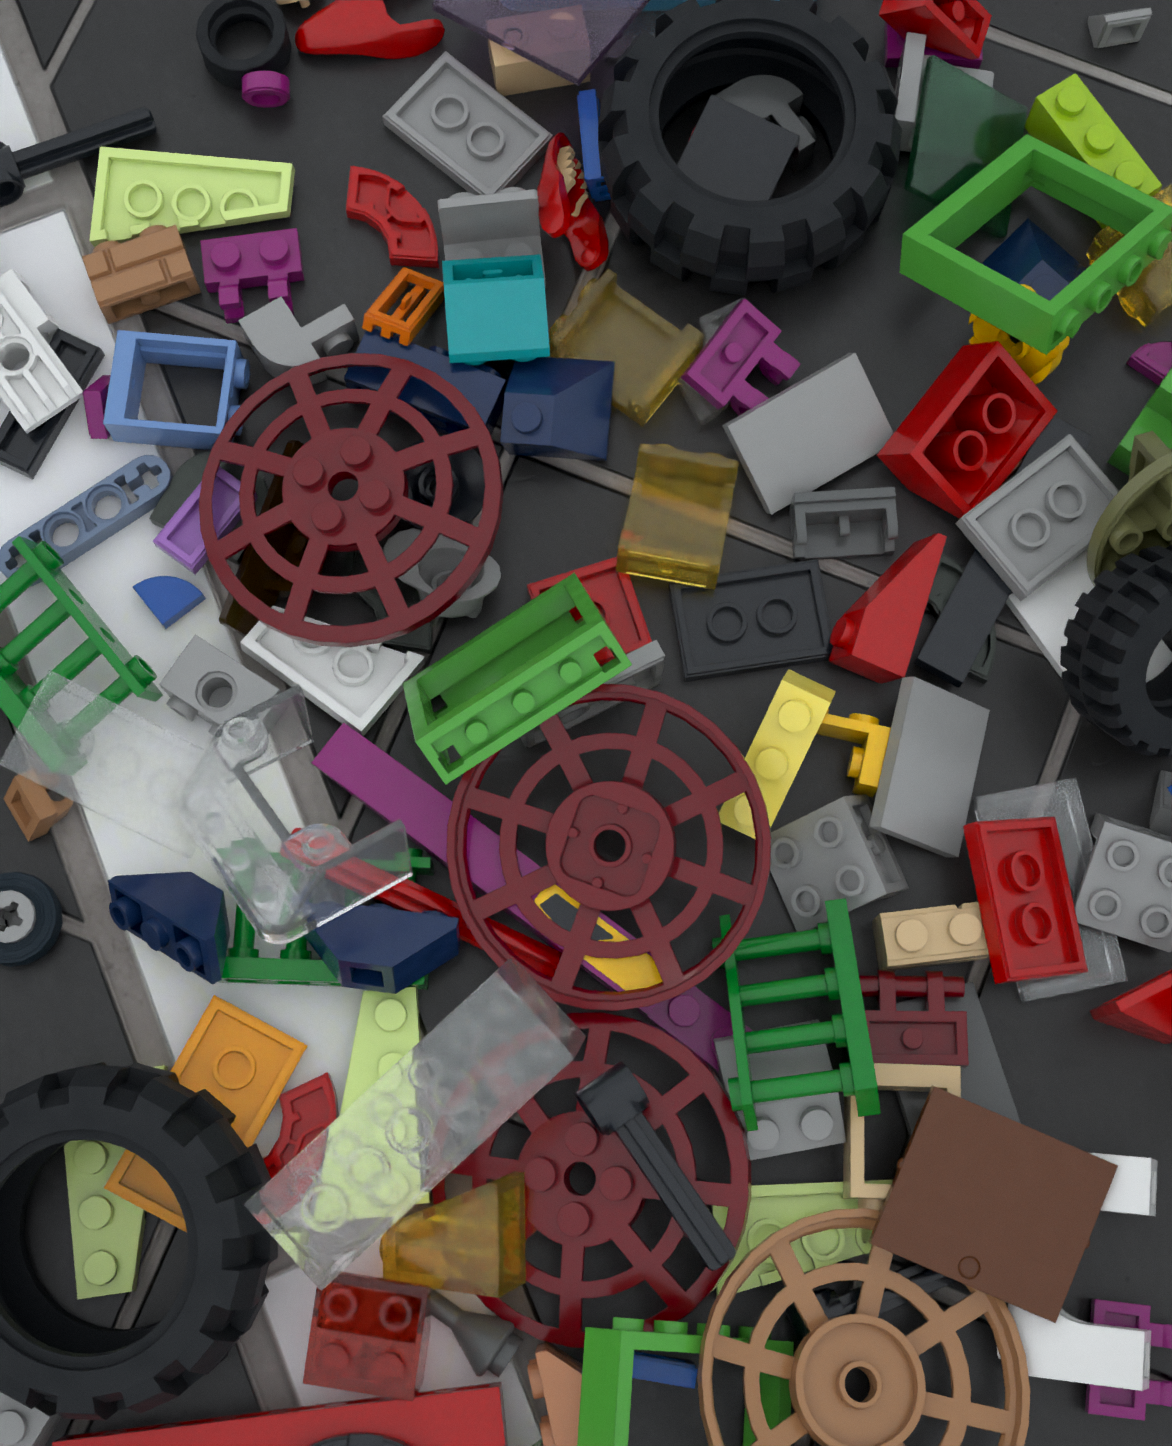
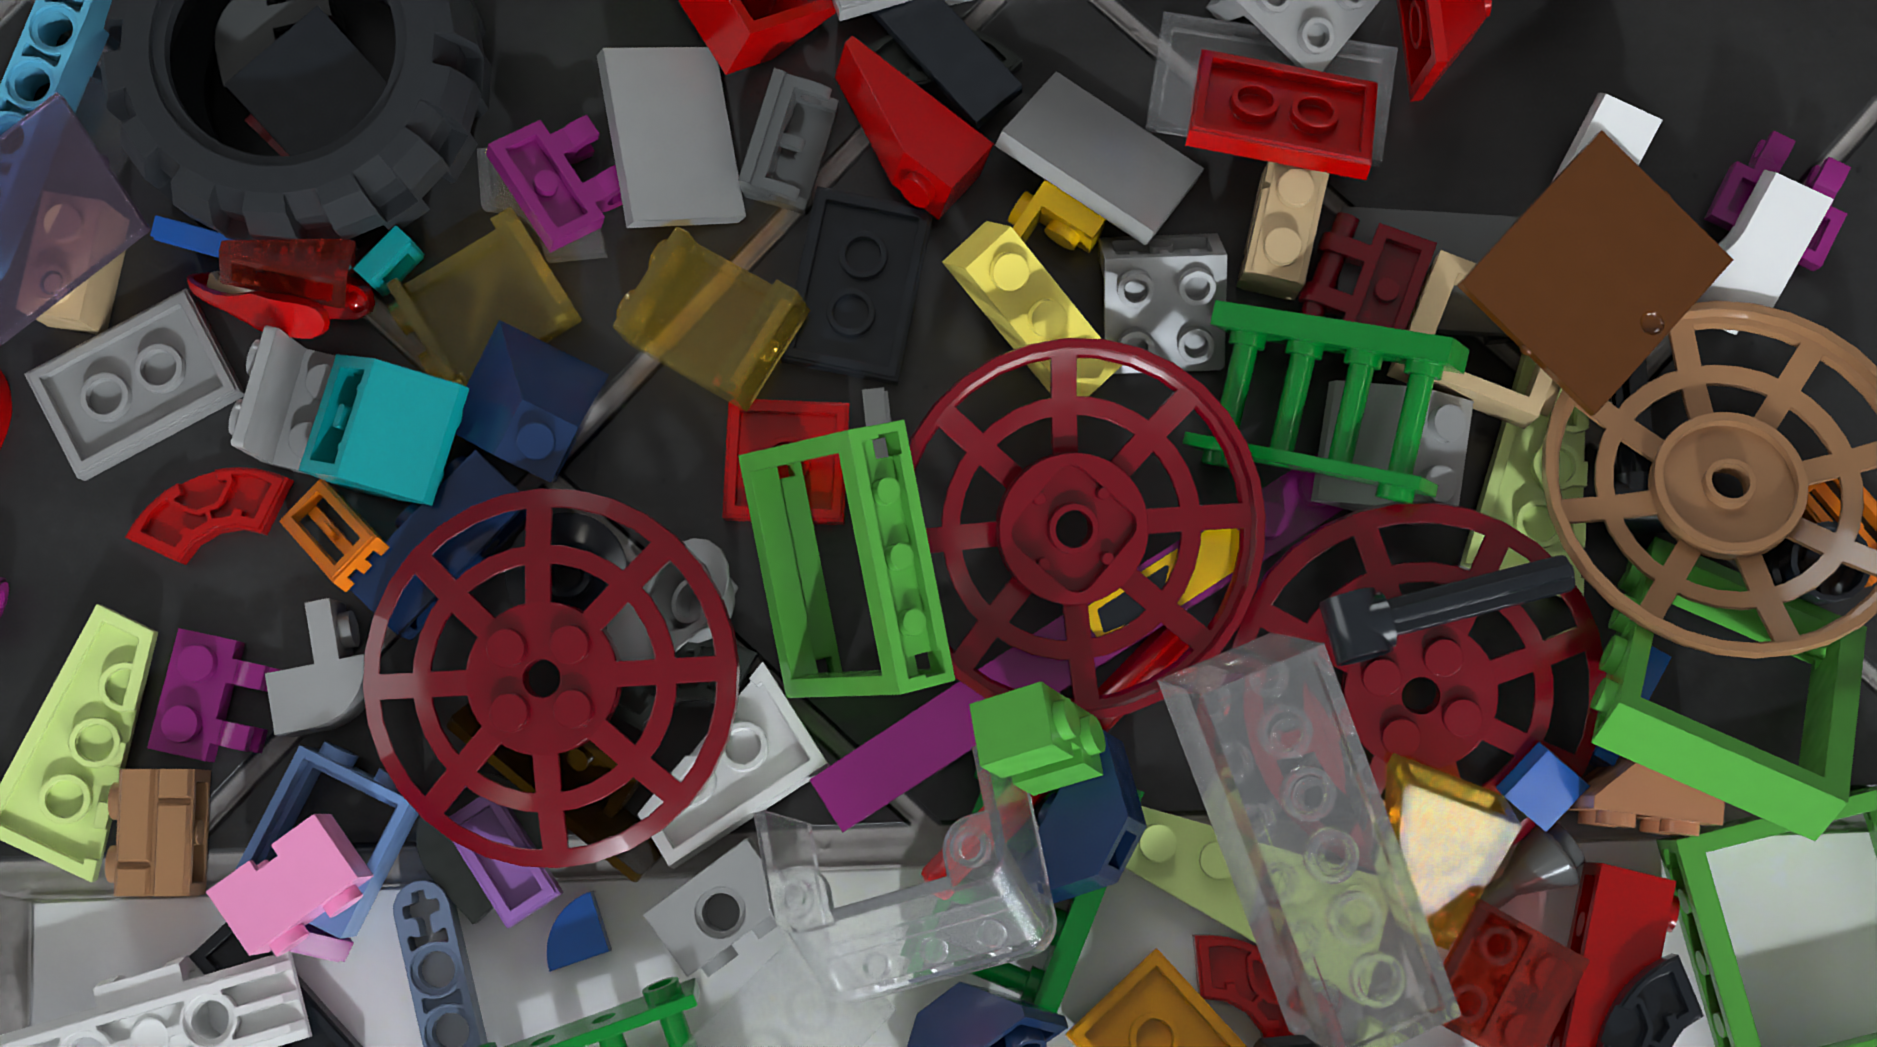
camera: 70 degrees left, 5 degrees up
none -> bright pink brick [206,814,374,957]
none -> clear red slope [219,239,356,309]
none -> teal tile [353,225,425,297]
none -> bright green brick [969,681,1106,796]
none -> tile [1496,742,1590,832]

